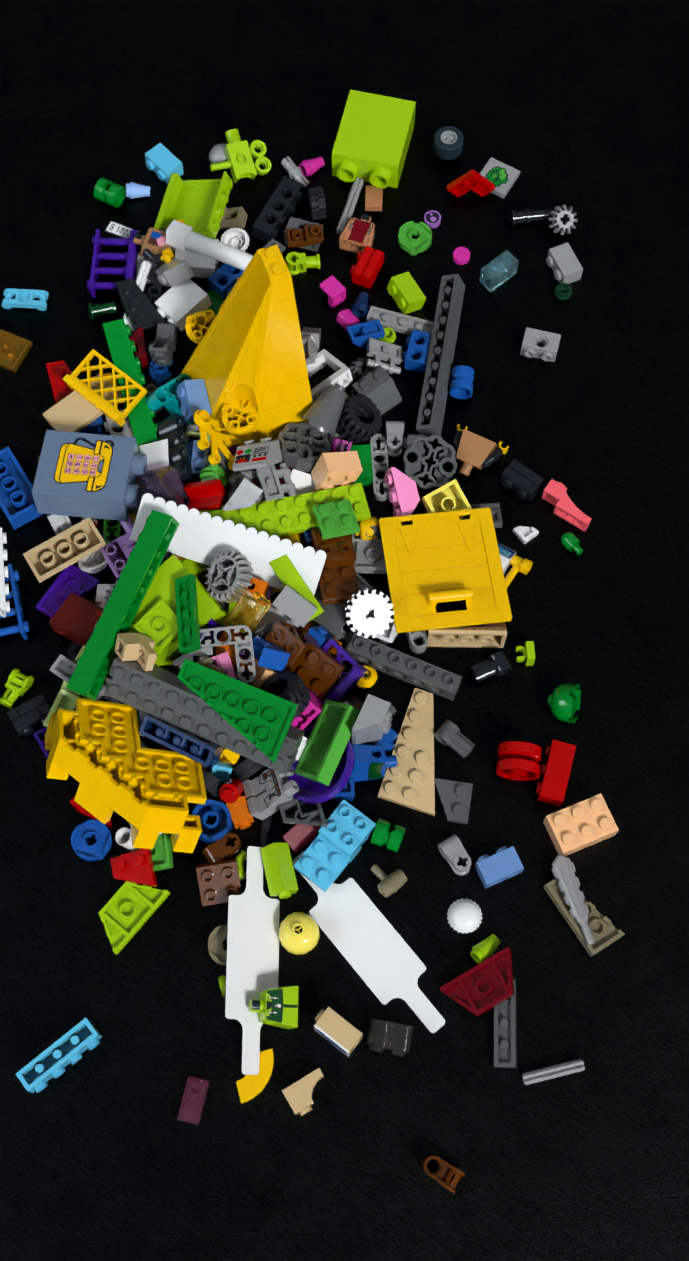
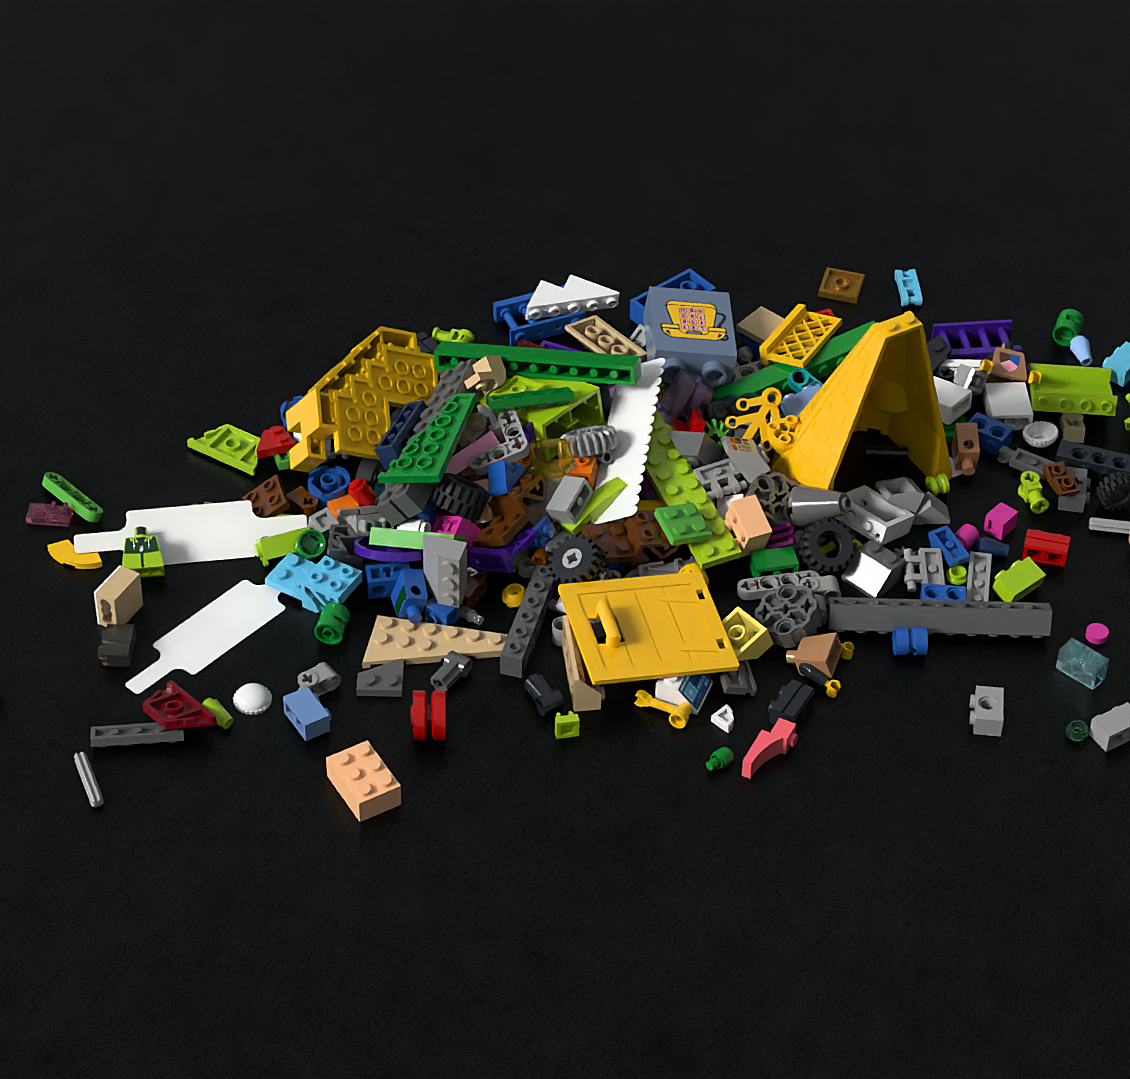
camera: 80 degrees right, 25 degrees down
medium azure brick [16,1018,102,1093] -> none
white sticker [105,220,139,239] -> none
white sticker [139,439,169,477] -> none
white brick [166,220,254,271] -> none
light yellow cylinder [279,912,320,955] -> none
tan arch [282,1068,324,1116] -> none
torso [339,214,375,253] -> none
dark tan piece [371,864,407,898] -> none
bright pink slope [384,467,420,524] -> none
bright green plate [398,221,432,255] -> none
red brick [535,740,576,807] -> none
dark tan wing [543,878,625,957] -> none
green cylinder [548,683,581,723] -> none
light grey sword [551,854,595,946] -> none
none -> bright green beam [42,472,103,522]
none -> green wheel [294,529,326,560]
none -> light grey brick [308,507,339,541]

